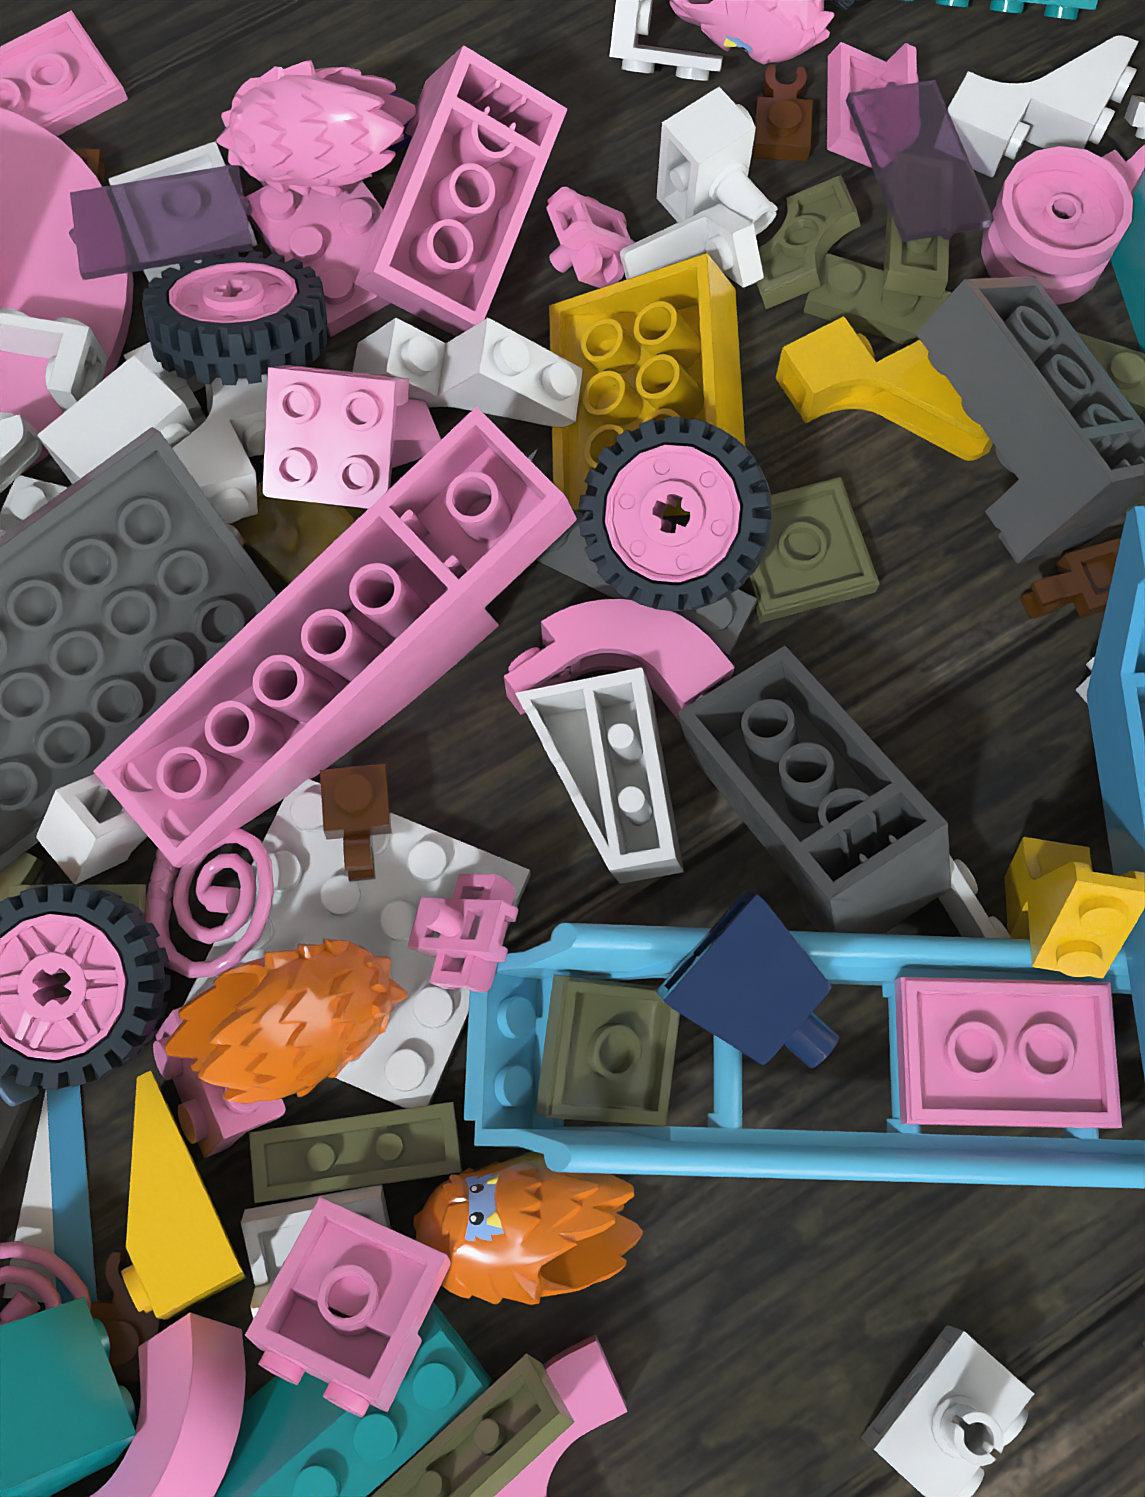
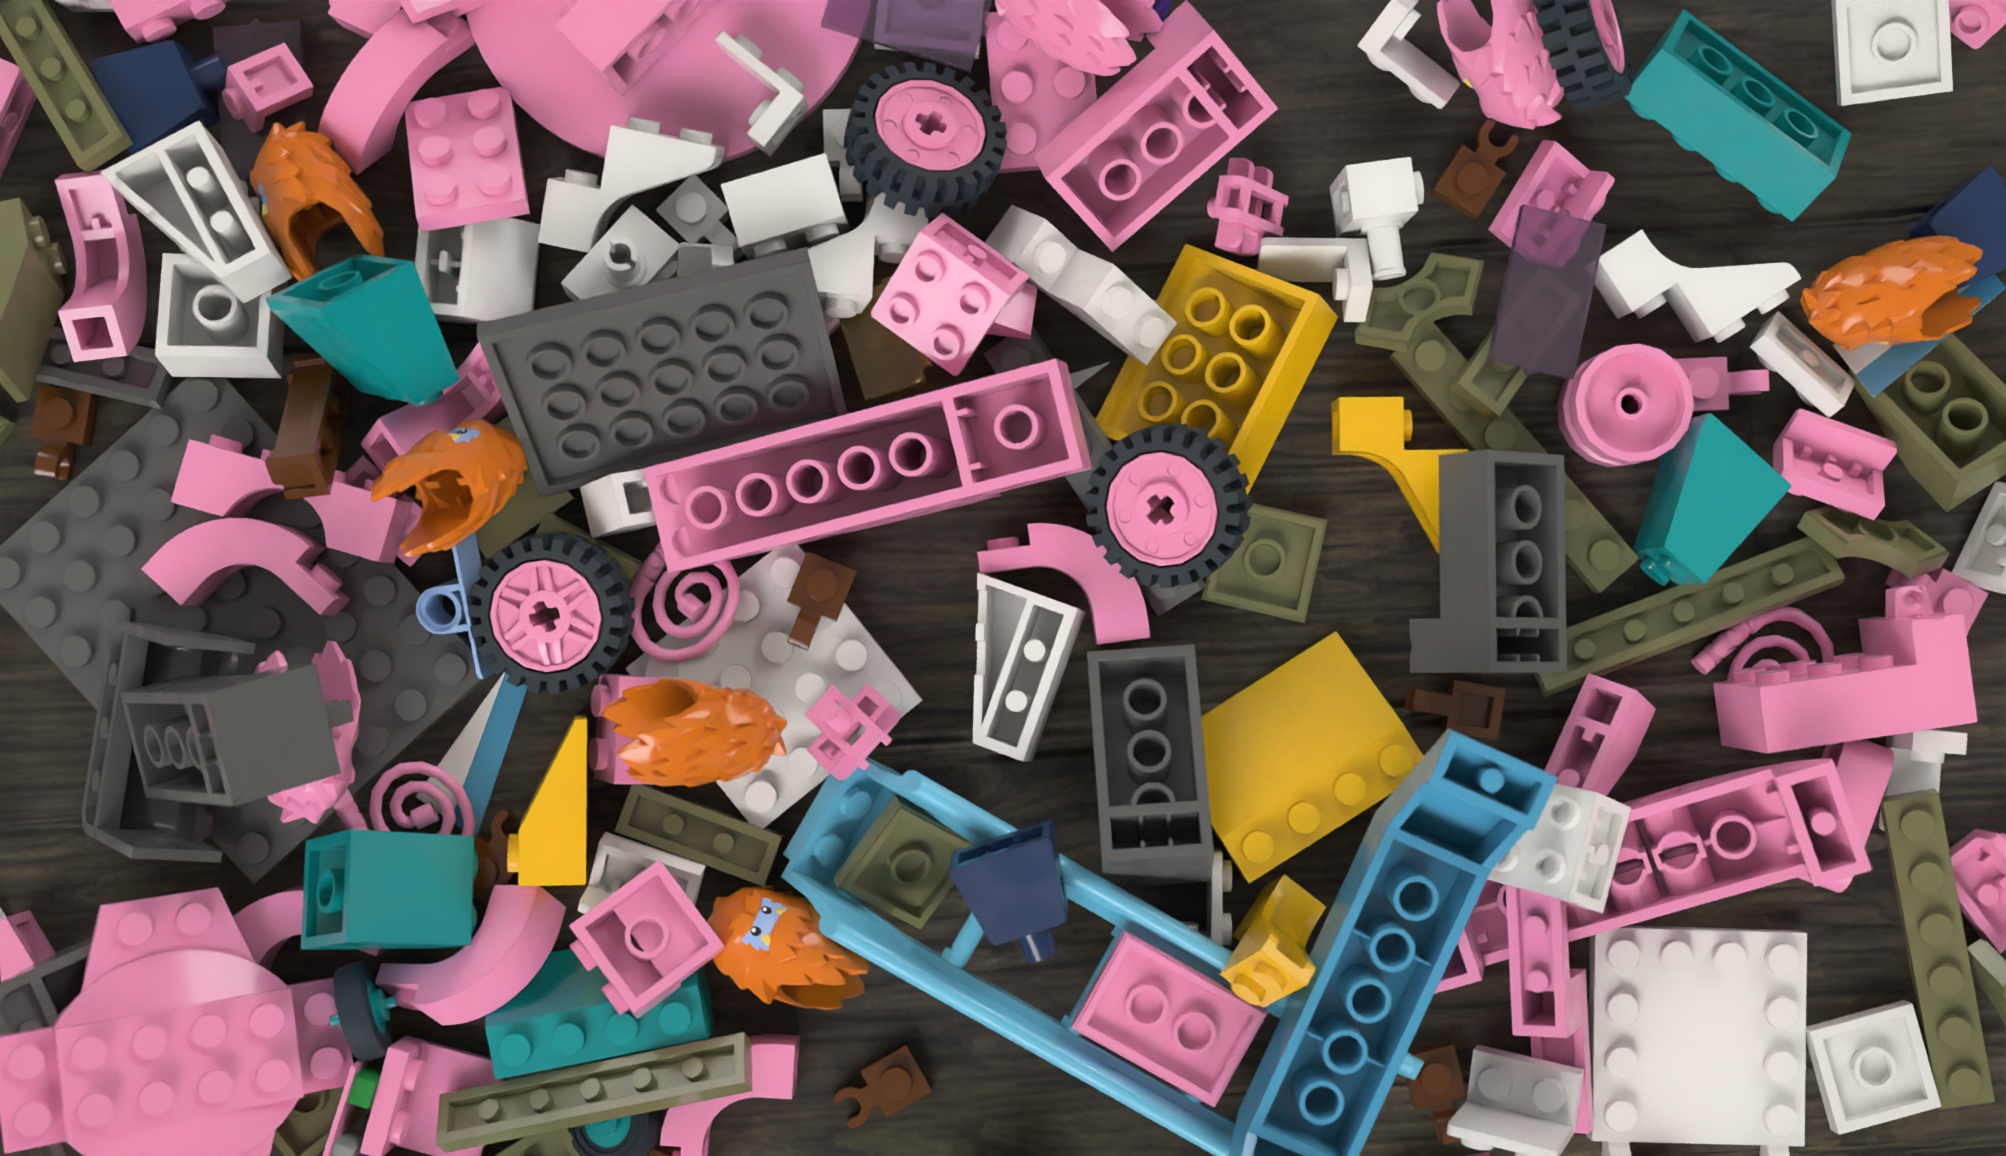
camera: 25 degrees right, 15 degrees up
none -> reddish brown plate [833,1042,933,1128]
none -> yellow slope [1201,631,1424,884]

